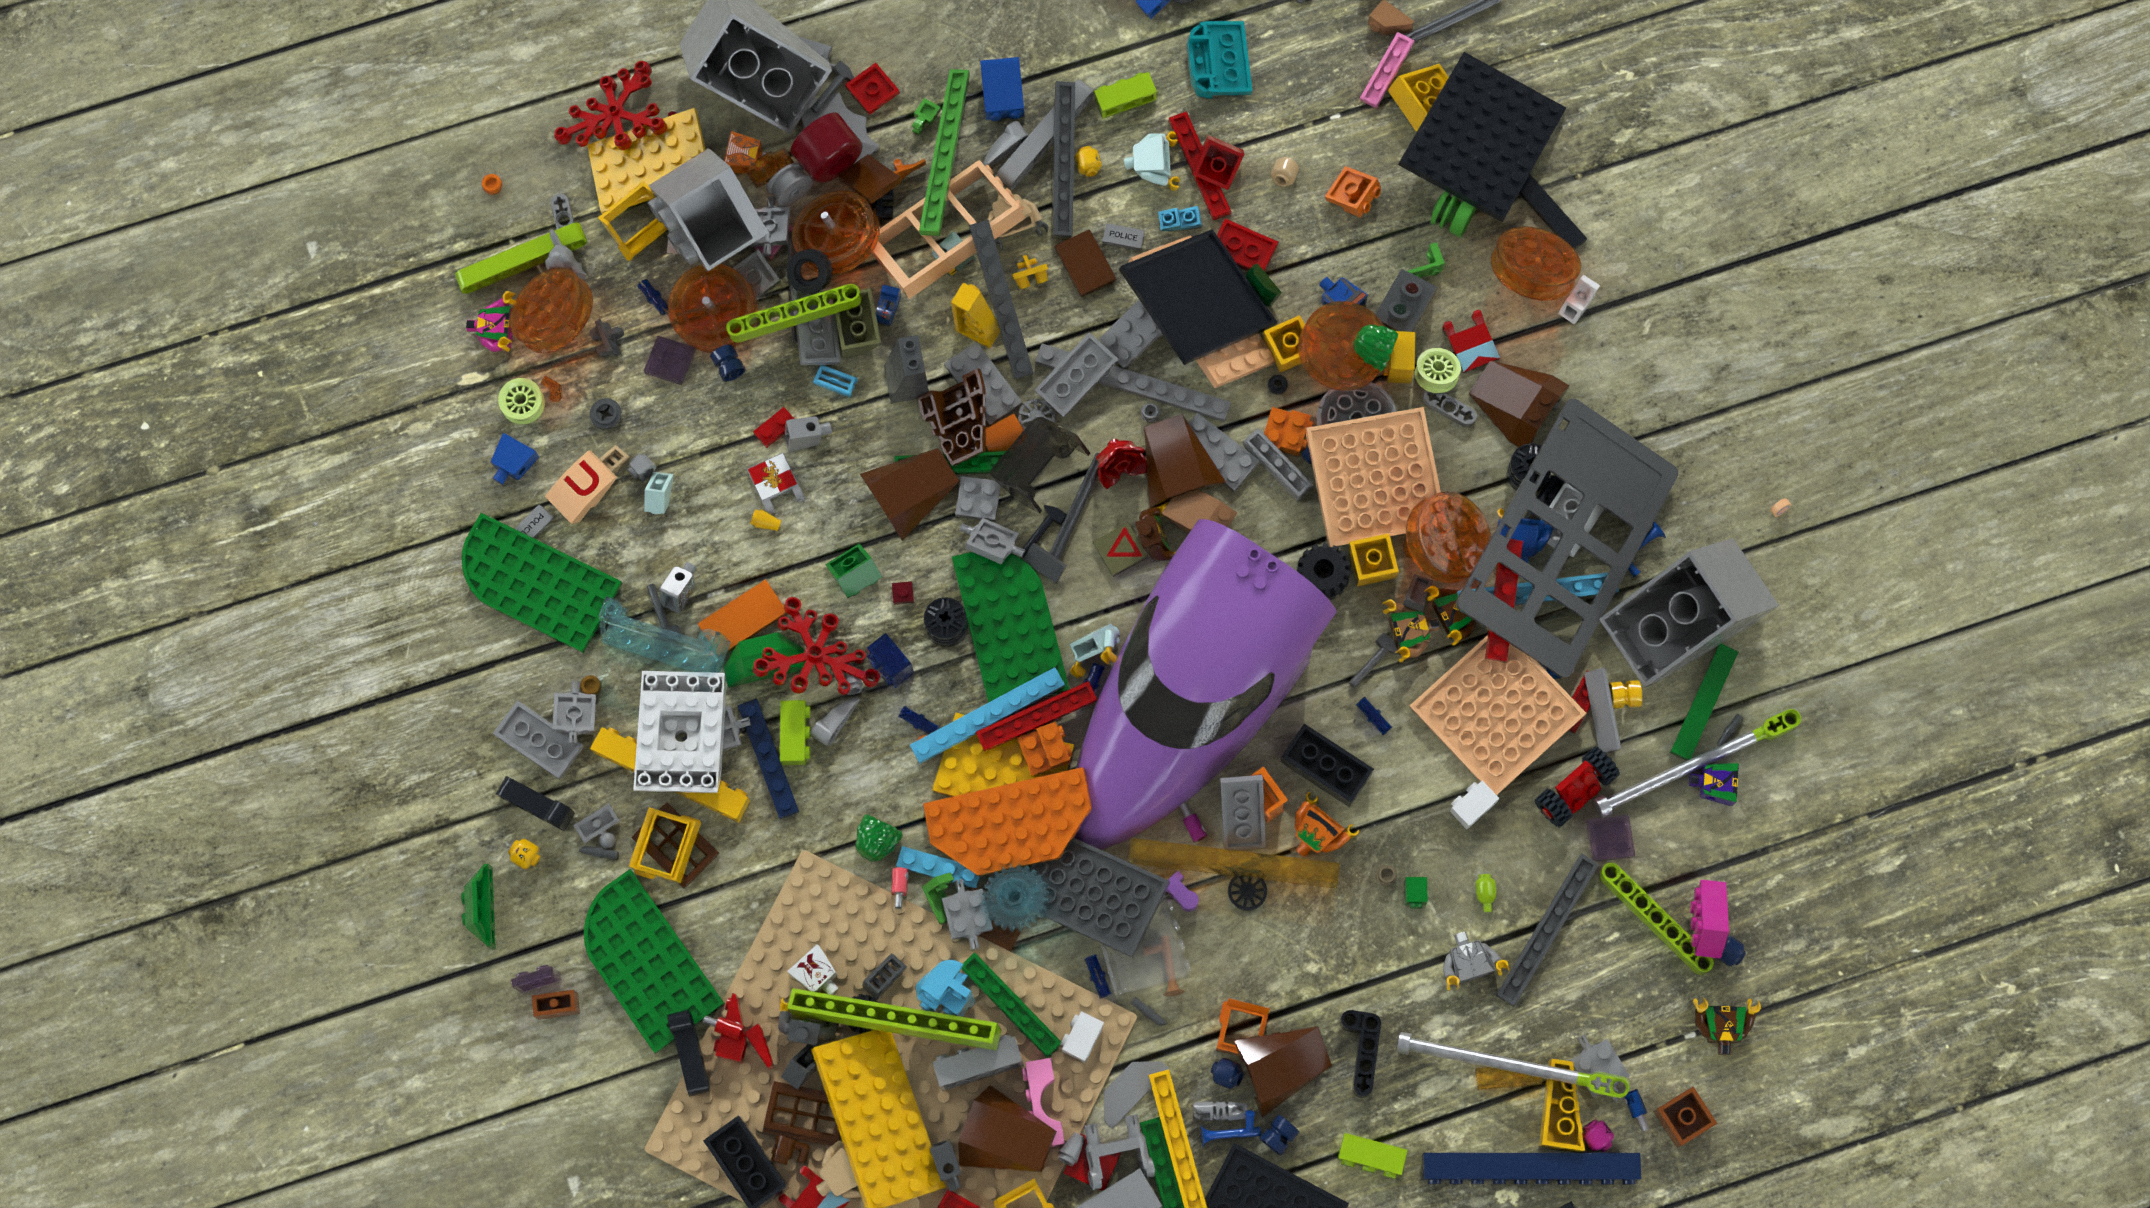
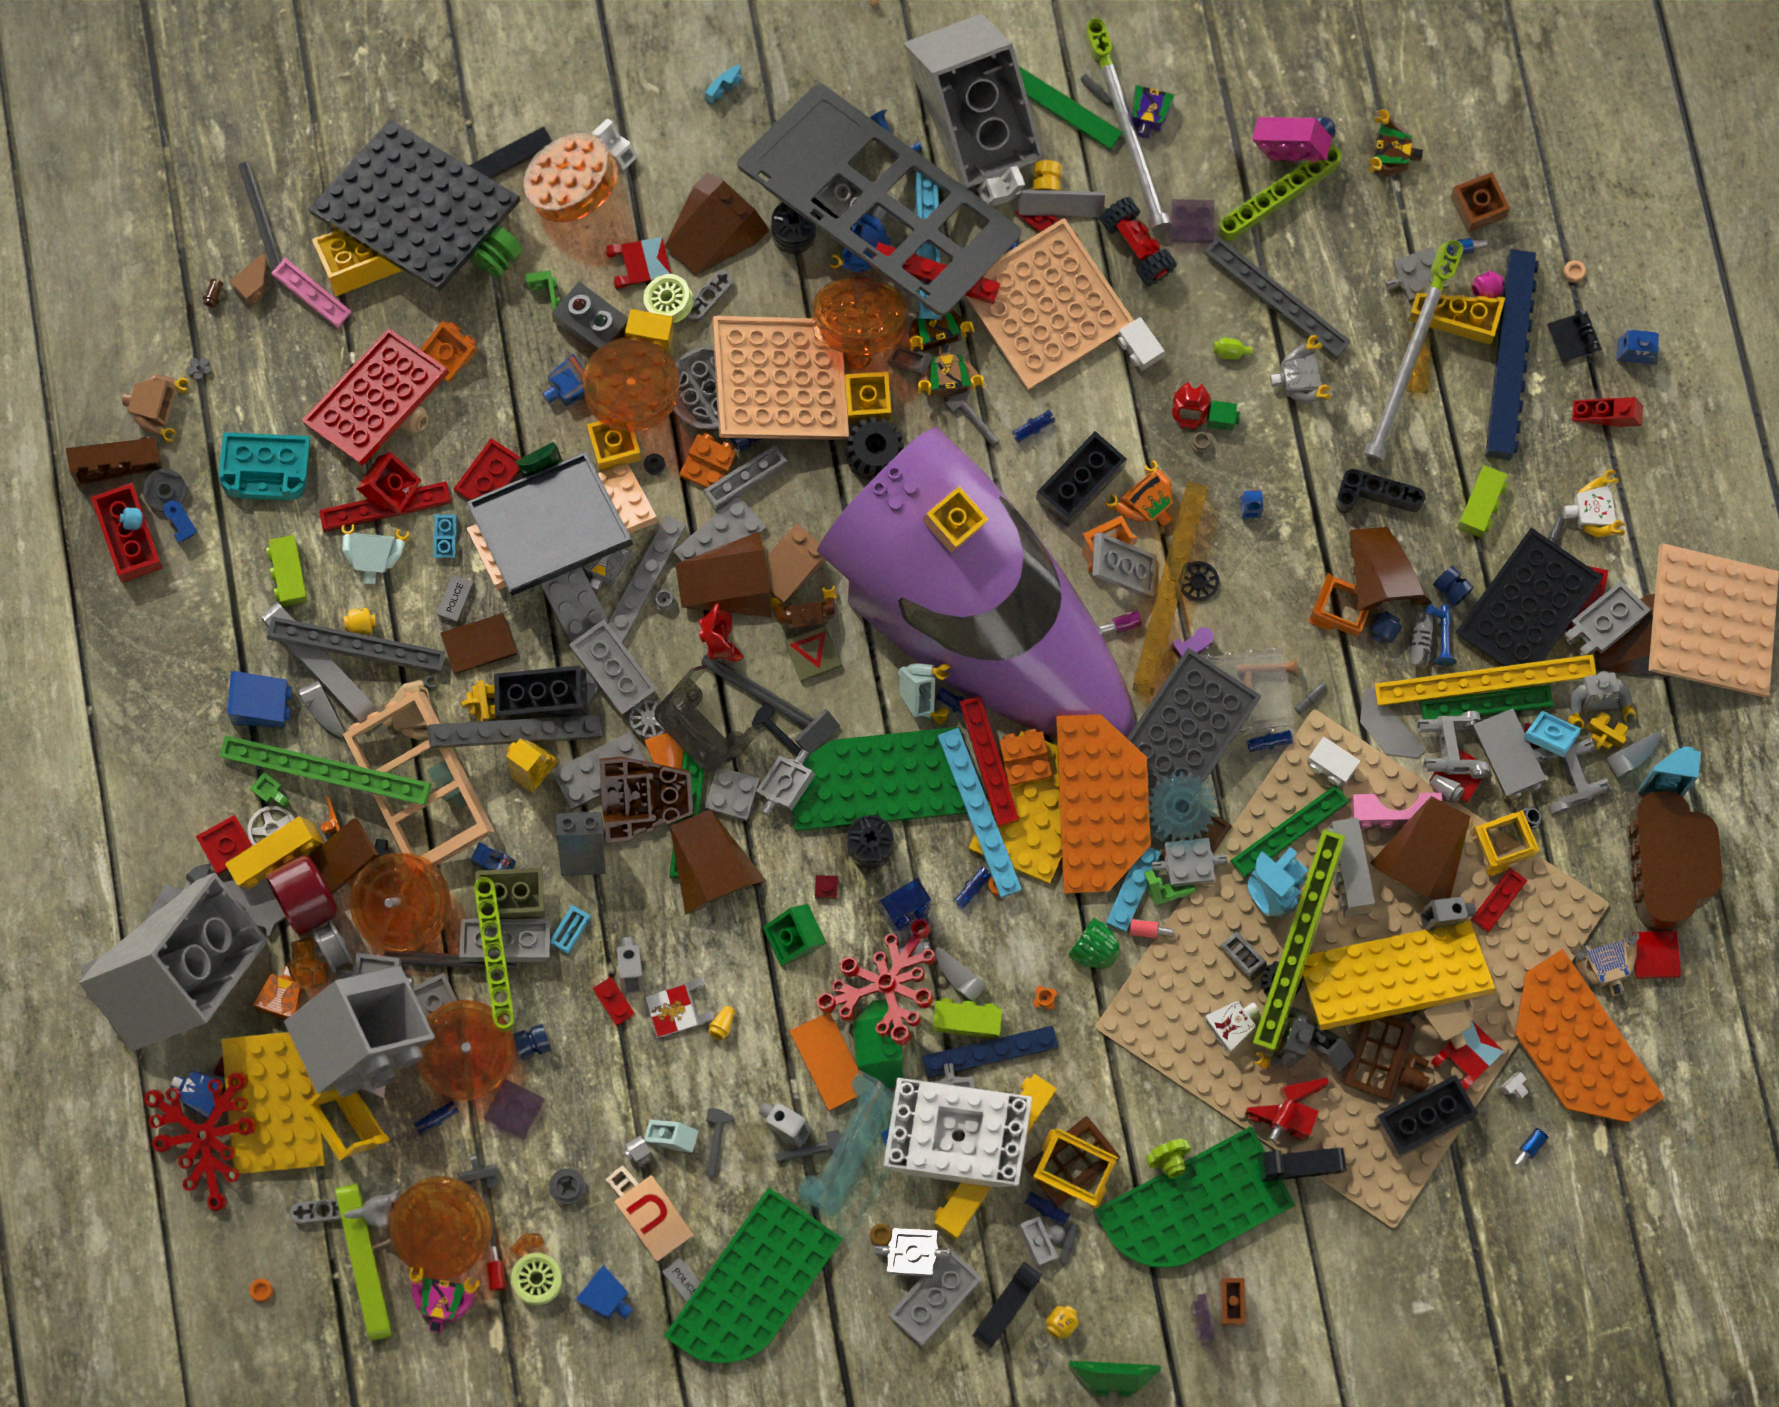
camera: 90 degrees left, 0 degrees up
black tyre [786,249,833,294] -> none
green hair [1353,325,1398,372] -> none
none -> blue torso [171,1071,226,1119]
none -> yellow wedge [225,816,325,889]
none -> white wheel [247,806,295,846]
none -> plate [301,328,450,466]
none -> red piece [486,1246,507,1291]
none -> black brick [494,665,587,721]
none -> light grey torso [584,549,632,592]
none -> medium azure slope [705,65,743,105]
none -> dark grey piece [706,1108,734,1178]
none -> yellow brick [922,486,989,554]
none -> white brick [977,166,1025,207]
none -> clear blue pin [1024,1191,1071,1226]
none -> orange plate [1033,986,1057,1010]
none -> lime plant [1146,1139,1191,1178]
none -> red helmet [1172,382,1211,430]
none -> blue leg [1240,490,1263,519]

